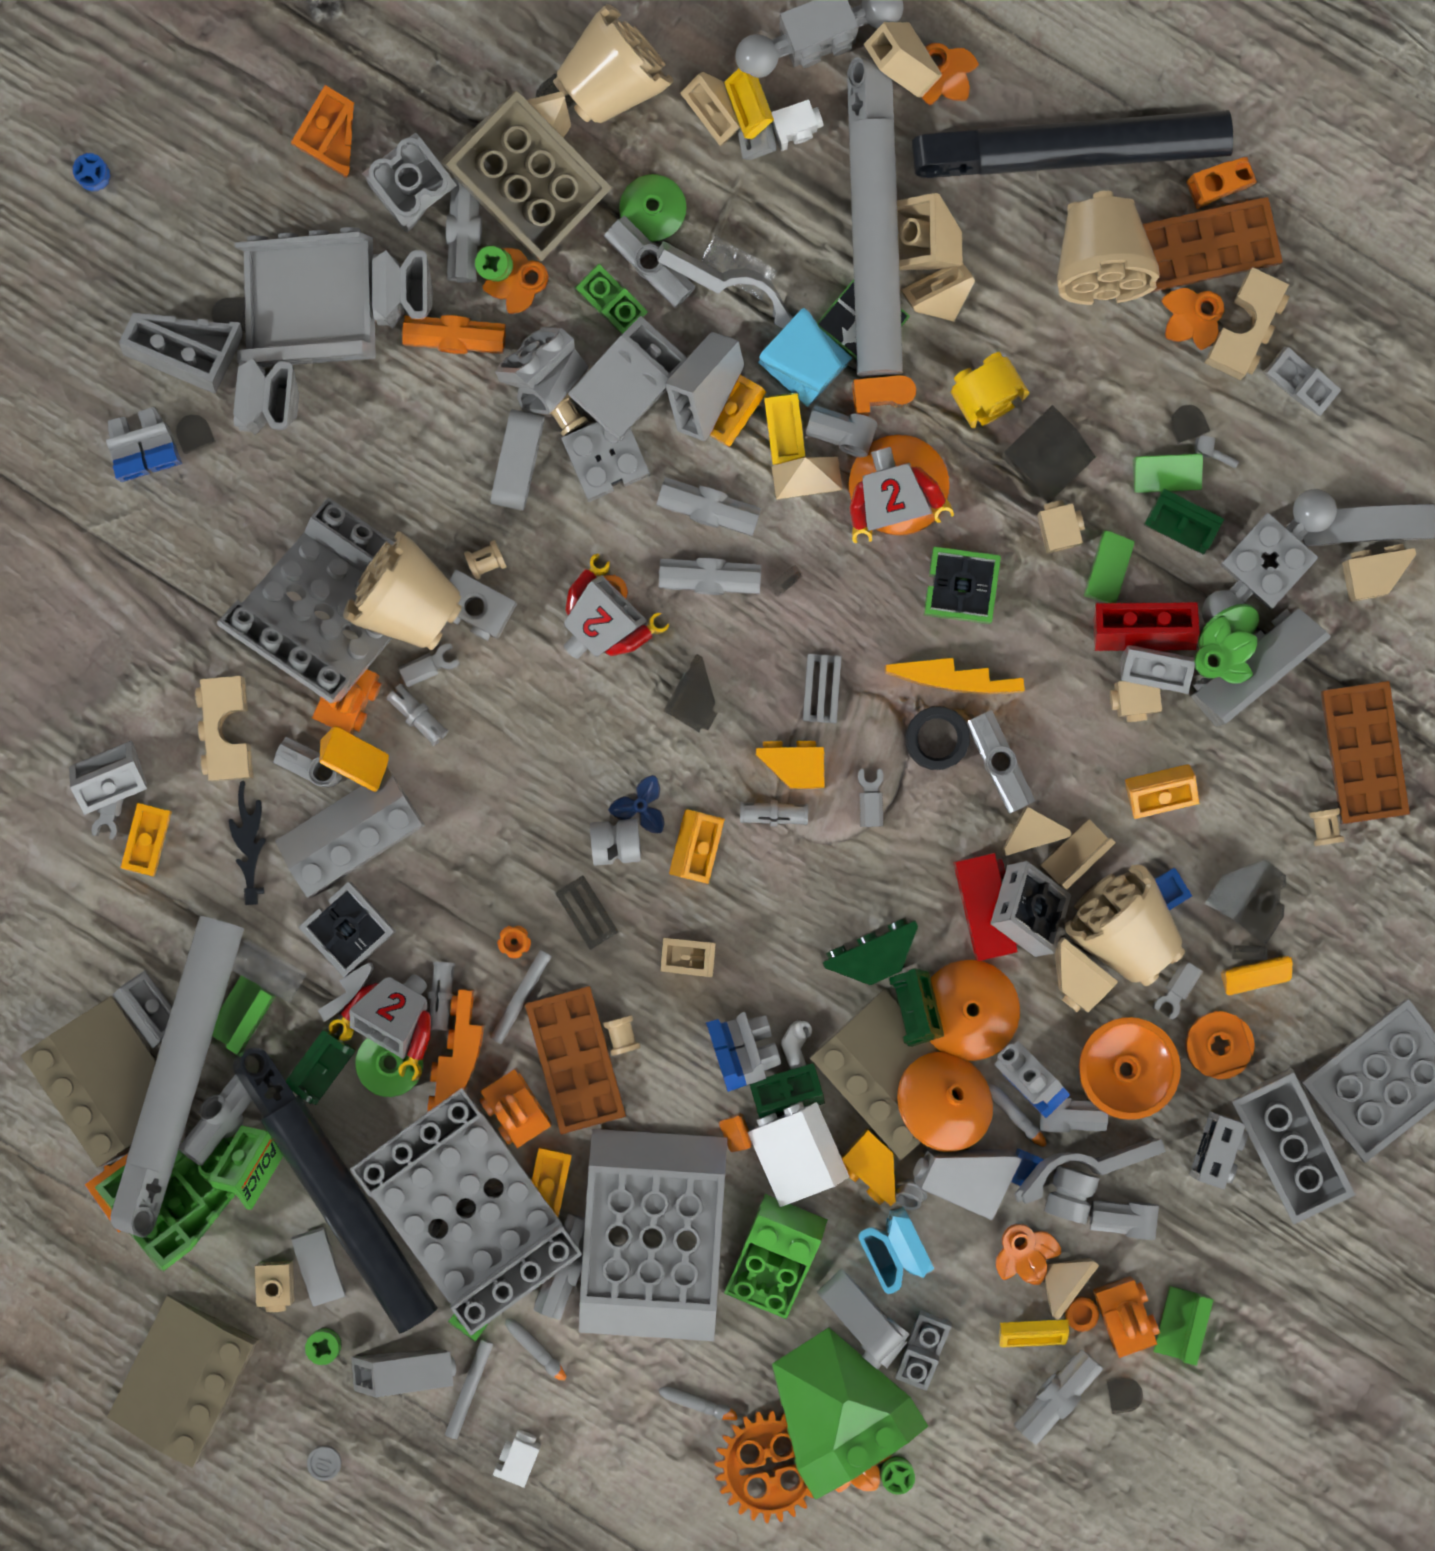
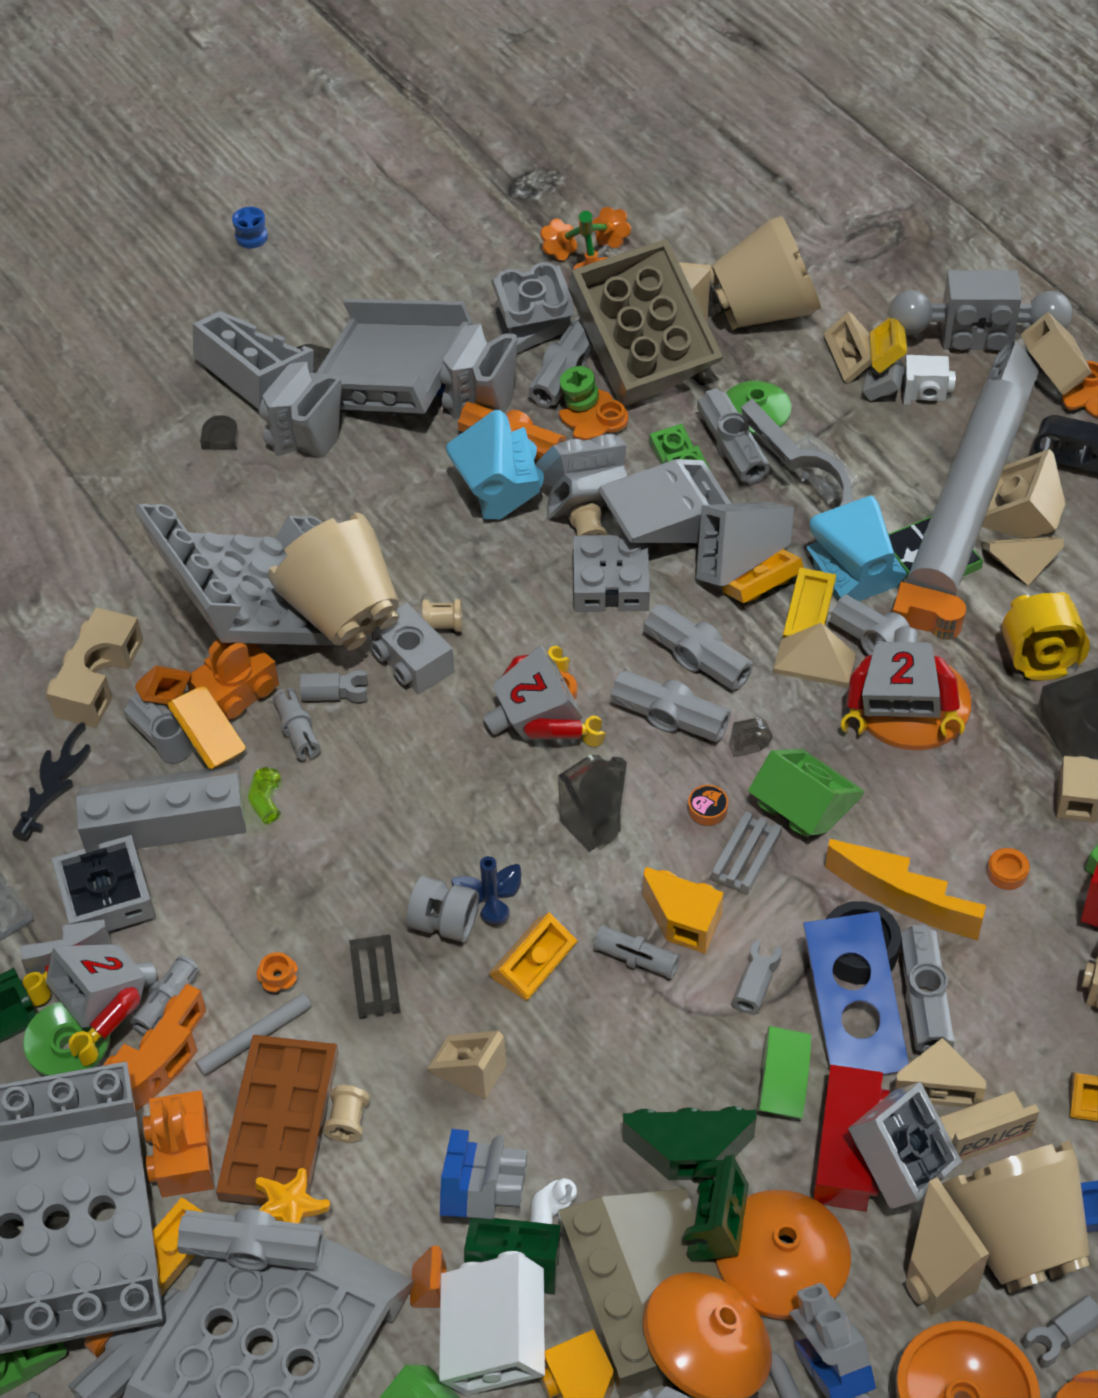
camera: 25 degrees right, 35 degrees down
hips [106,407,182,483] -> none
orange wing [291,85,354,178] -> none
light grey beam [490,409,545,511] -> none
piece [923,547,1001,625] -> none
none -> orange slope [135,665,192,705]
none -> light grey piece [177,1209,324,1271]
none -> clear neon green arm [247,767,281,824]
none -> light orange animal [255,1168,330,1224]
none -> medium azure piece [446,410,544,520]
none -> orange plant [540,207,631,269]
none -> tile [688,785,728,826]
none -> bright green slope [748,749,865,837]
none -> bright green slope [757,1026,811,1119]
none -> piece [803,911,909,1075]
none -> orange tile [987,848,1030,890]

